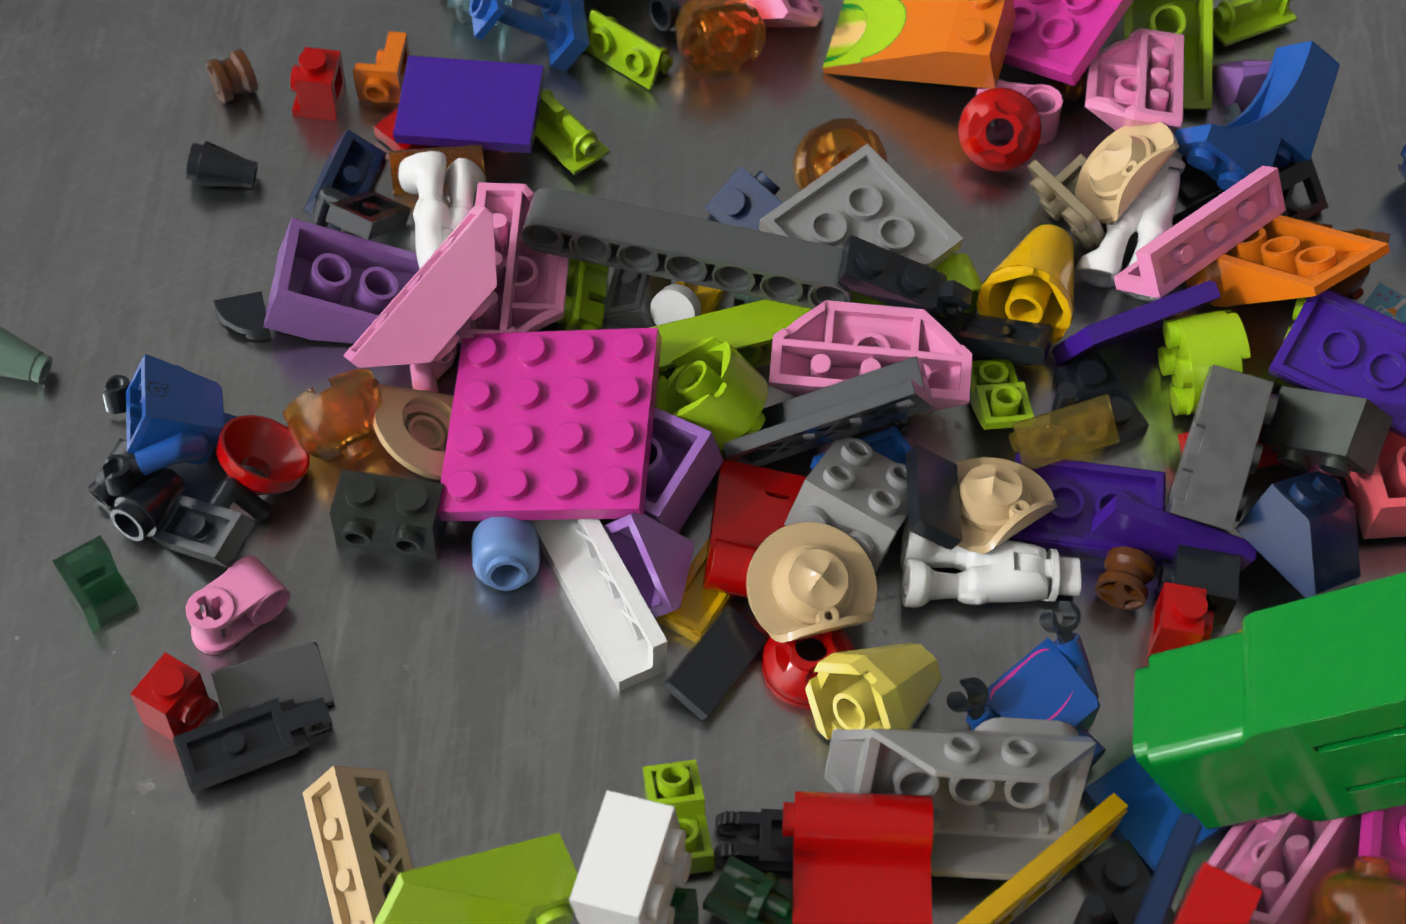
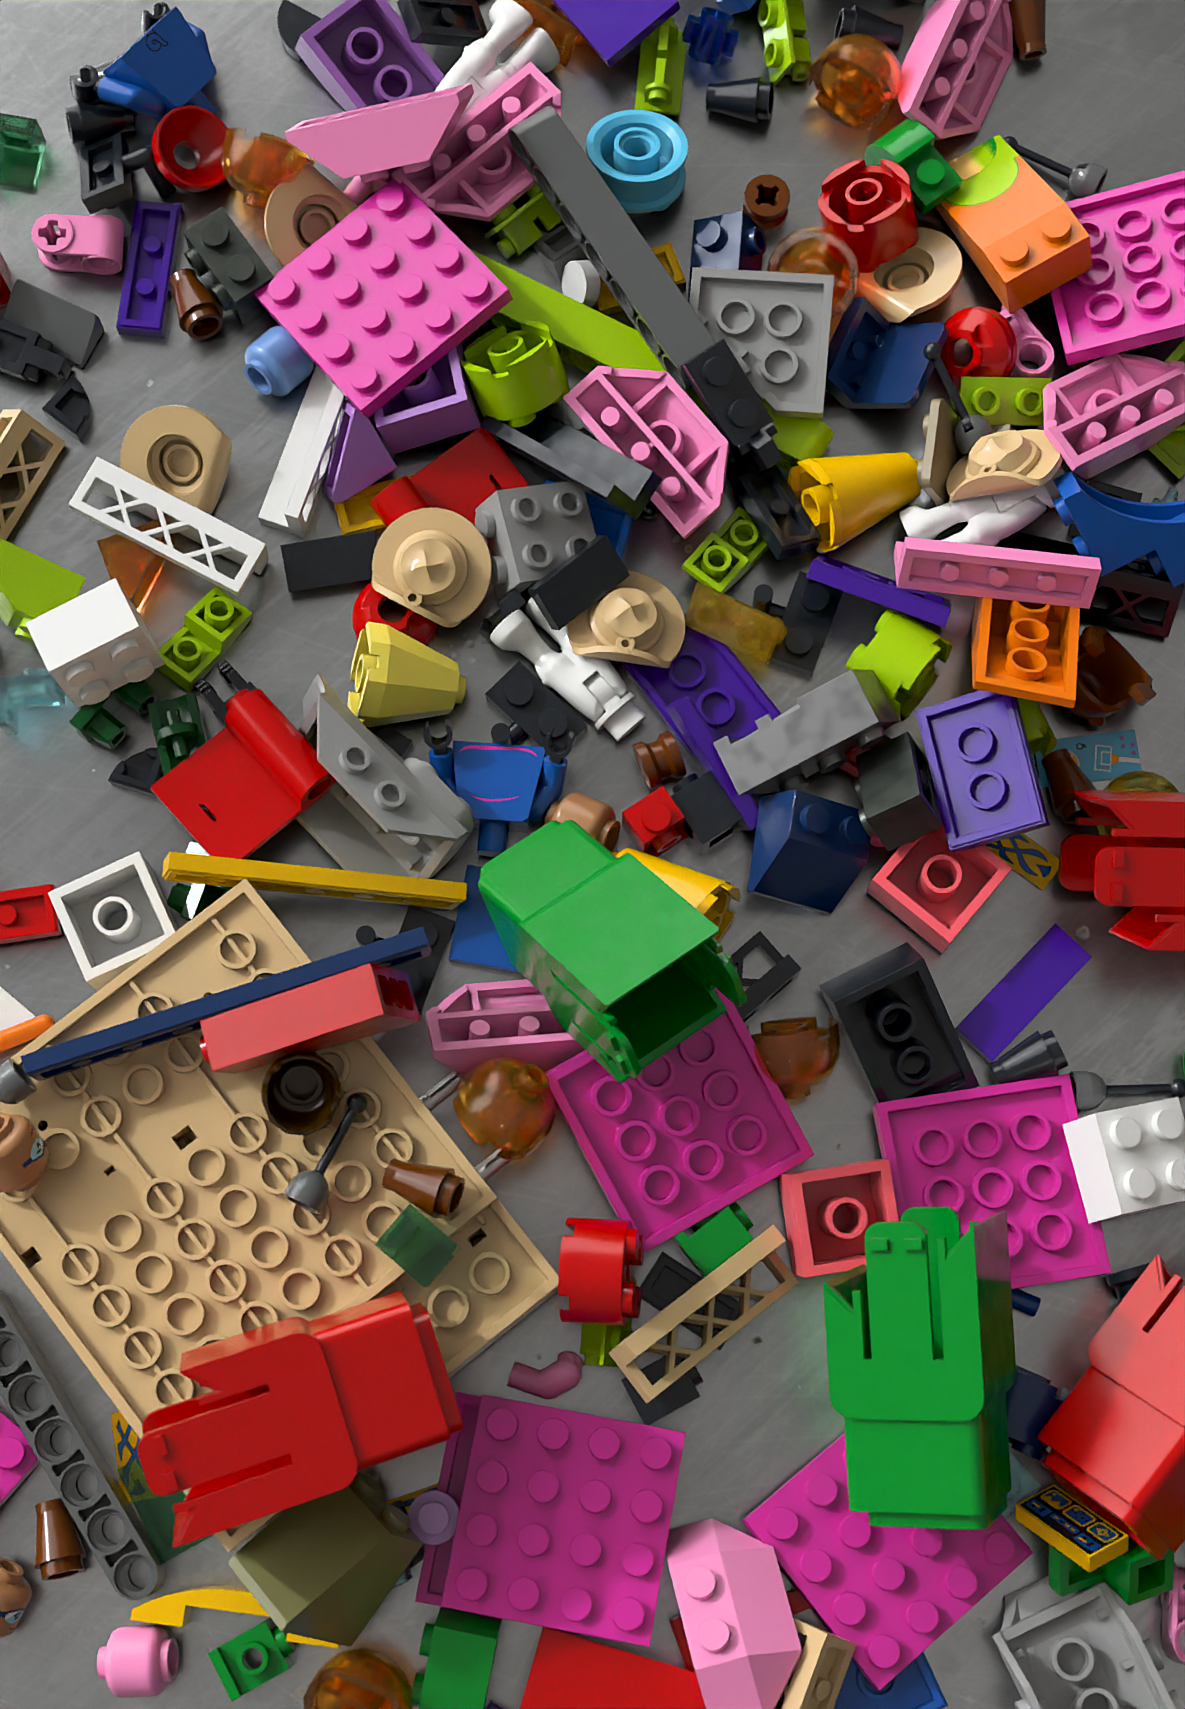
camera: 50 degrees right, 20 degrees up
none -> black tile [42,375,92,442]
none -> white fence [68,457,269,597]
none -> clear orange slope [97,519,177,613]
none -> dark purple tile [116,200,184,339]
none -> tan hat [120,405,232,515]
none -> reddish brown cone [170,268,223,340]
none -> black tile [479,589,527,644]
none -> black plate [485,661,587,755]
none -> medium nougat head [544,792,621,852]
none -> medium azure wheel [586,110,688,213]
none -> clear blue gear [682,7,739,65]
none -> black cone [706,76,774,124]
none -> reddish brown wheel [742,174,790,233]
none -> red brick [818,159,918,273]
none -> dark blue bracket [825,297,949,408]
none -> tan hat [844,227,963,323]
none -> green brick [864,119,962,214]
none -> hinge [923,342,994,455]
none -> lime hinge [950,376,1052,426]

